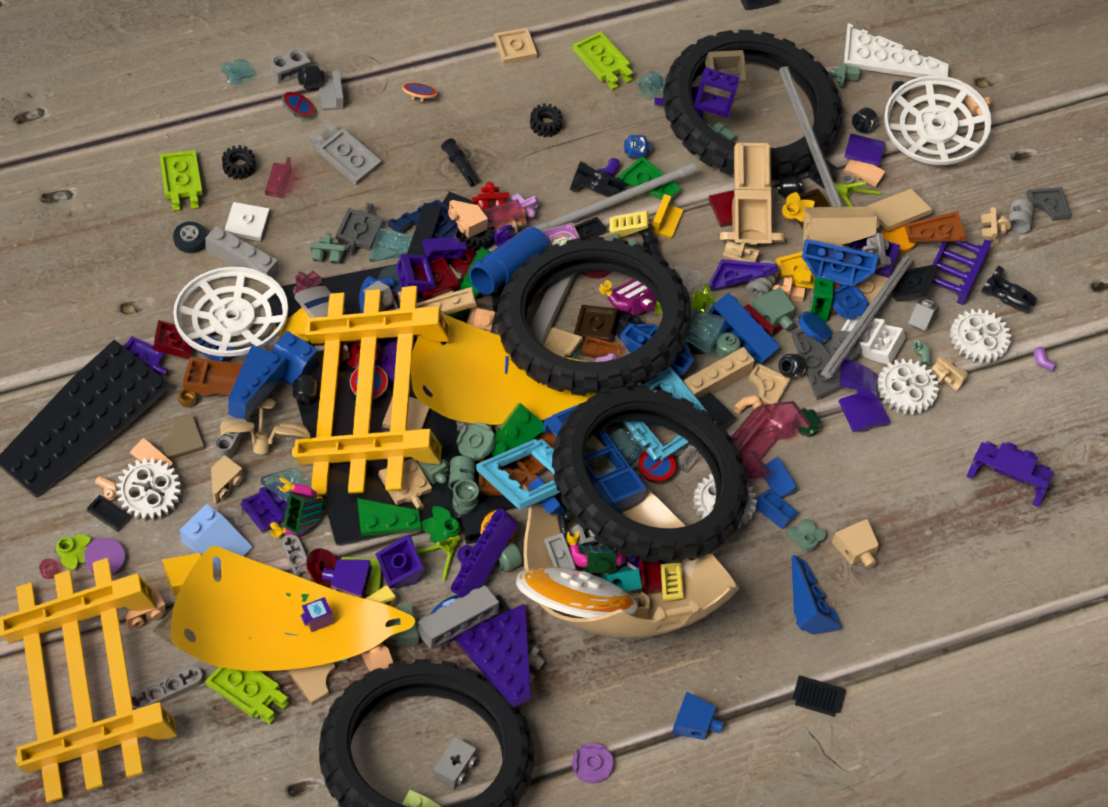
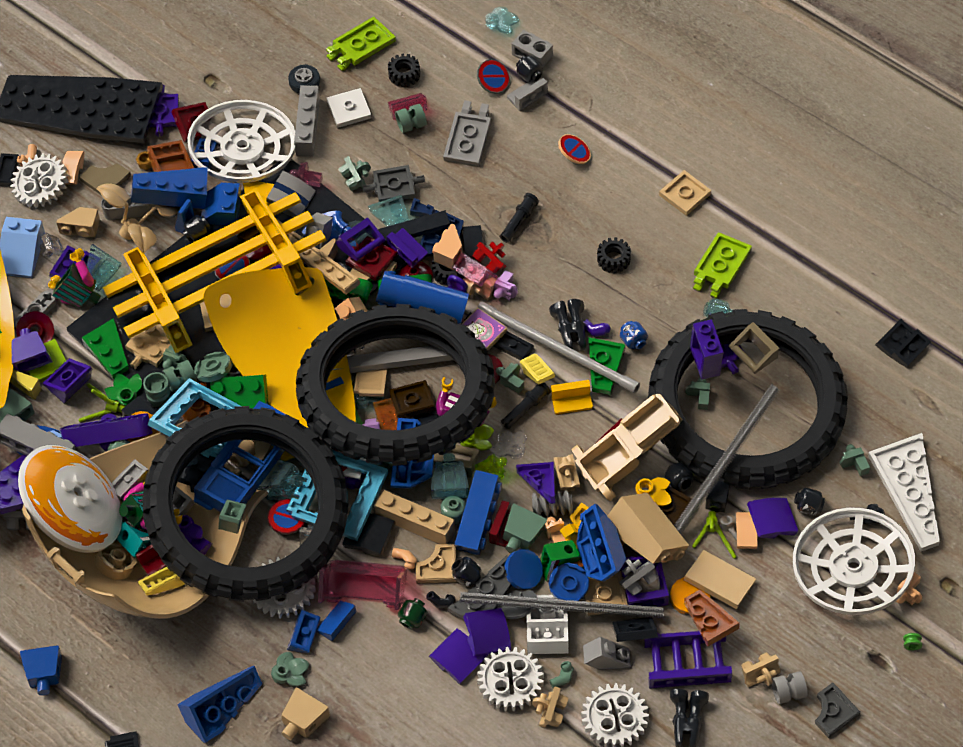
camera: 70 degrees right, 0 degrees up
none -> blue slope [175,199,194,234]
none -> sand green slope [218,500,246,534]
none -> sand green wheel [395,104,427,133]
none -> black arm [426,591,456,608]
none -> bright green bush [903,633,922,650]

